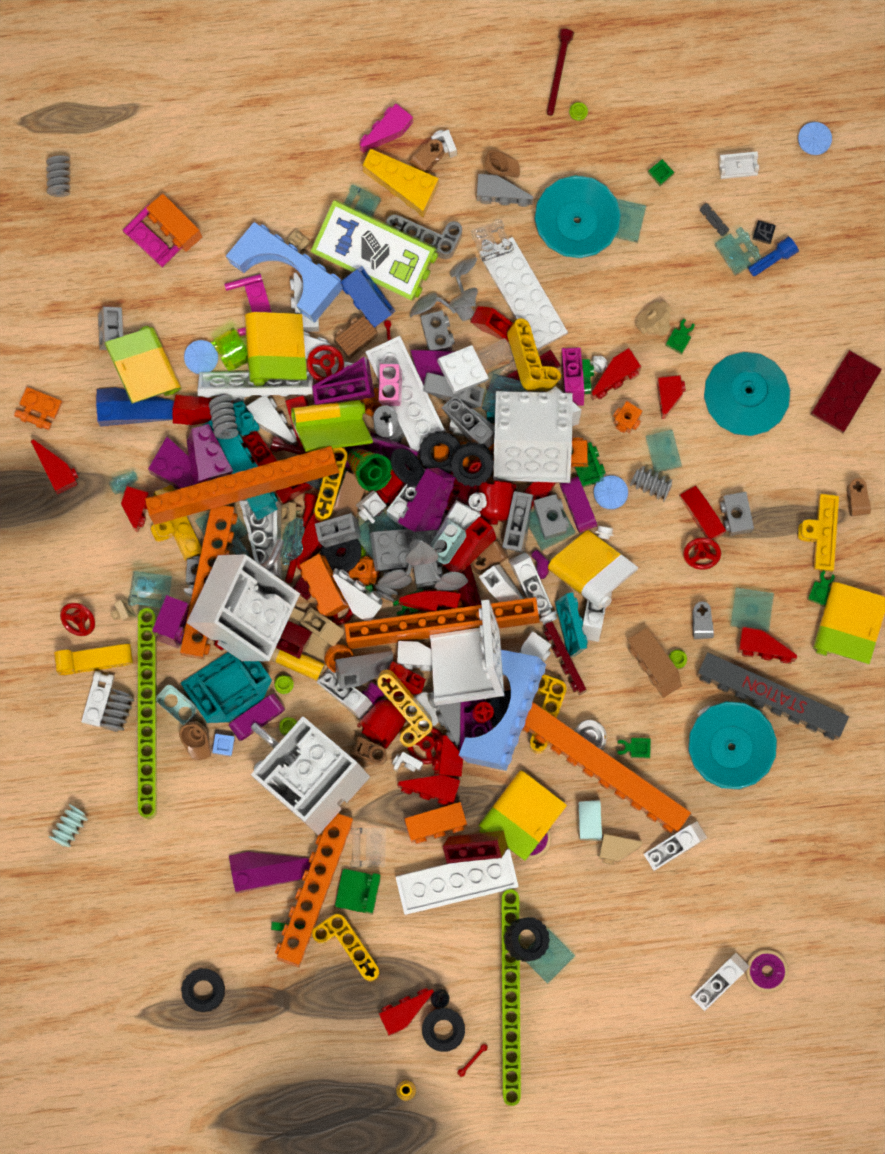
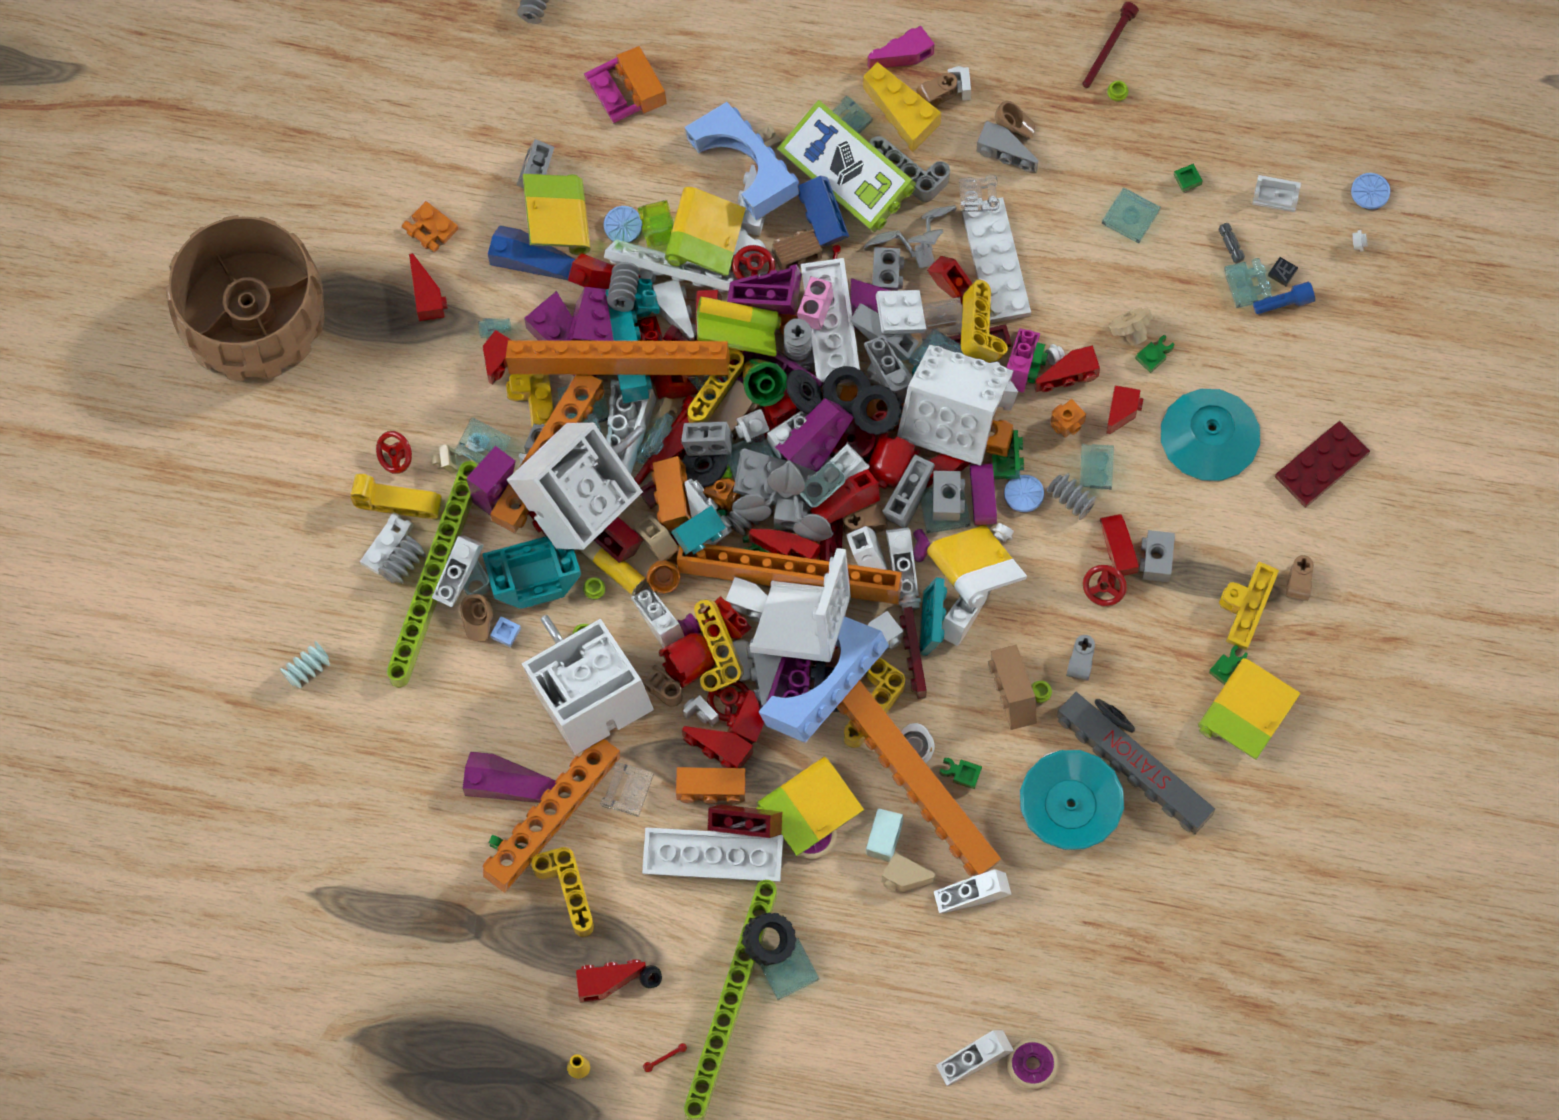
camera: 20 degrees right, 10 degrees down
black tyre [181,968,225,1012] -> none
dark pink plate [224,274,272,337] -> none
magenta beam [228,693,285,741] -> none
green bracket [335,869,381,915] -> none
light grey slope [336,651,393,689] -> none
black tyre [422,1008,465,1052] -> none
white plate [469,492,487,511] -> none
red wheel [472,702,494,723] -> none
teal dish [534,175,621,259] -> none
clear light blue plate [730,588,774,632] -> none
red slope [738,627,797,664] -> none
none -> white slope [432,535,484,607]
none -> teal brick [671,505,726,554]
none -> black wheel [1095,699,1135,733]
none -> white plate [1352,230,1368,252]

